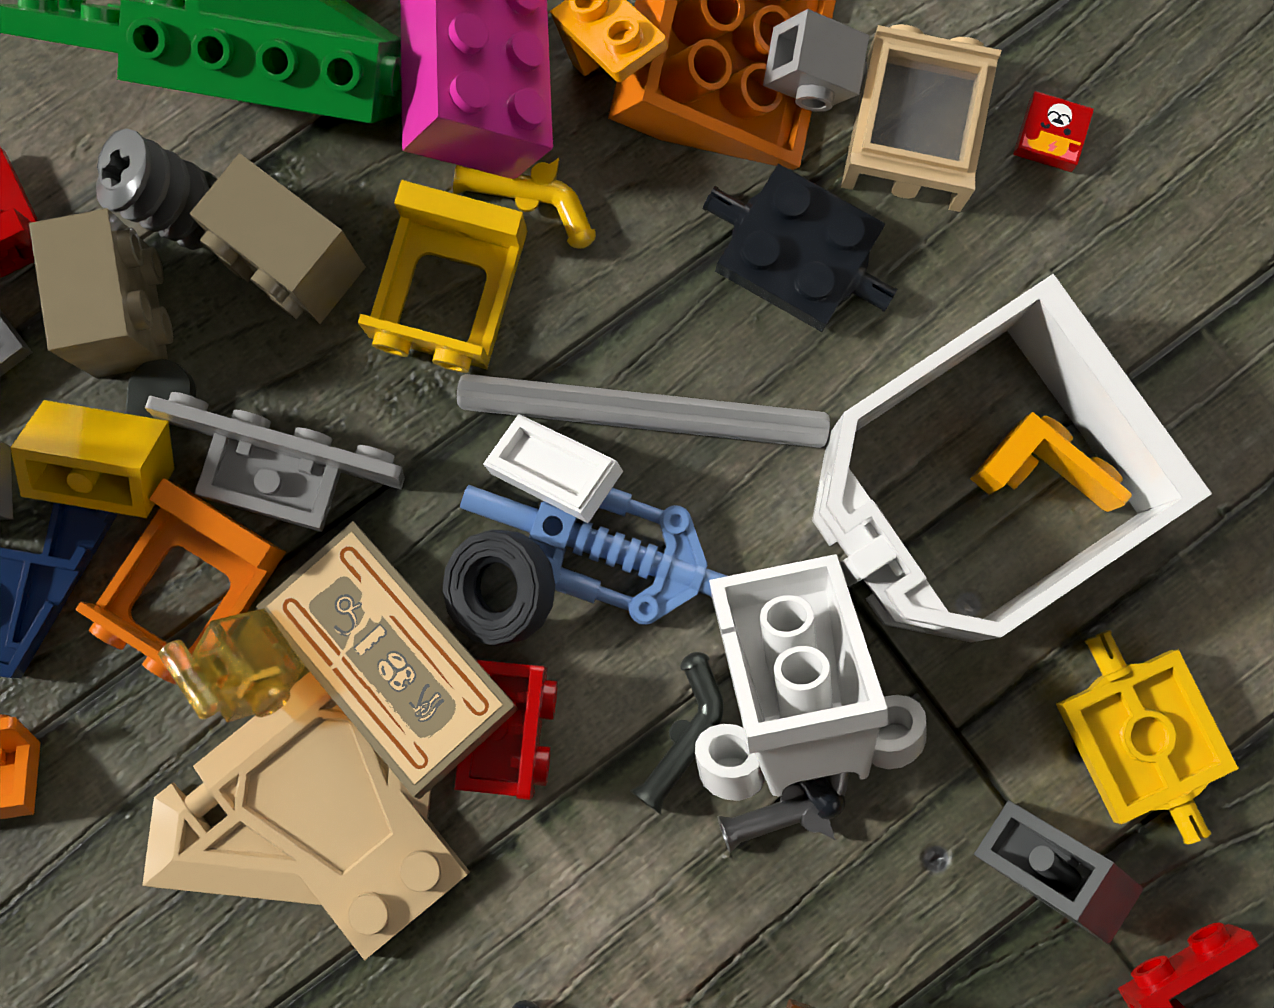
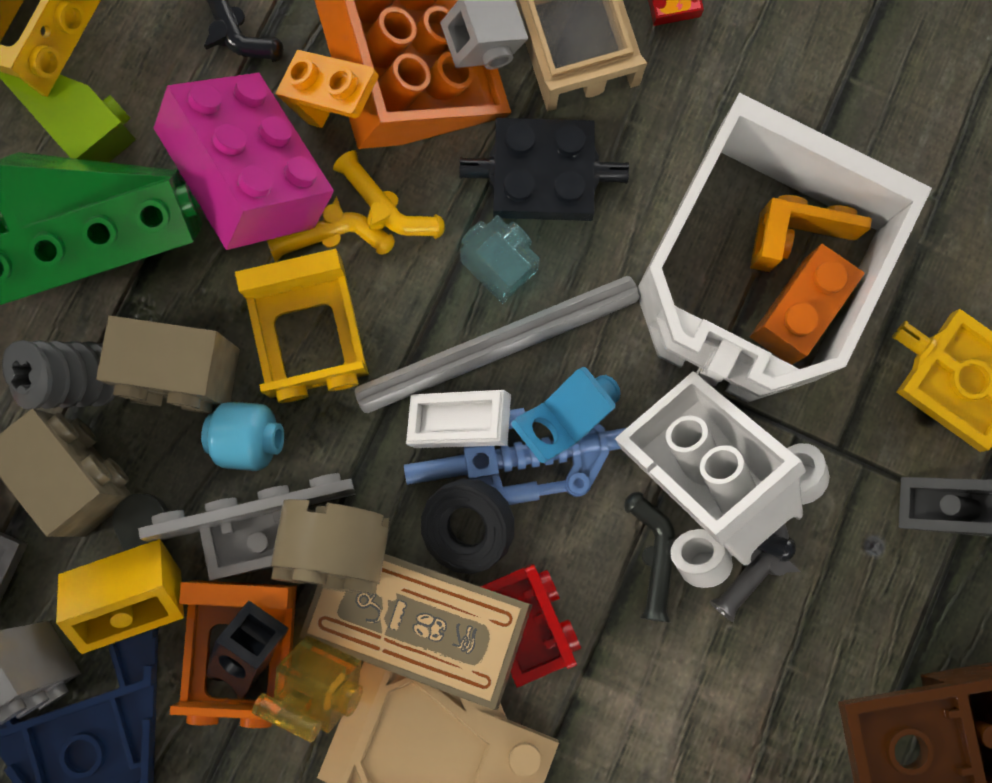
camera: 35 degrees left, 0 degrees up
none -> medium azure head [201,402,284,471]
none -> black leg [206,600,289,700]
none -> dark tan brick [270,499,391,594]
none -> yellow piece [333,150,445,239]
none -> clear light blue brick [460,215,540,304]
none -> dark azure bracket [511,367,620,463]
none -> orange brick [749,243,865,365]

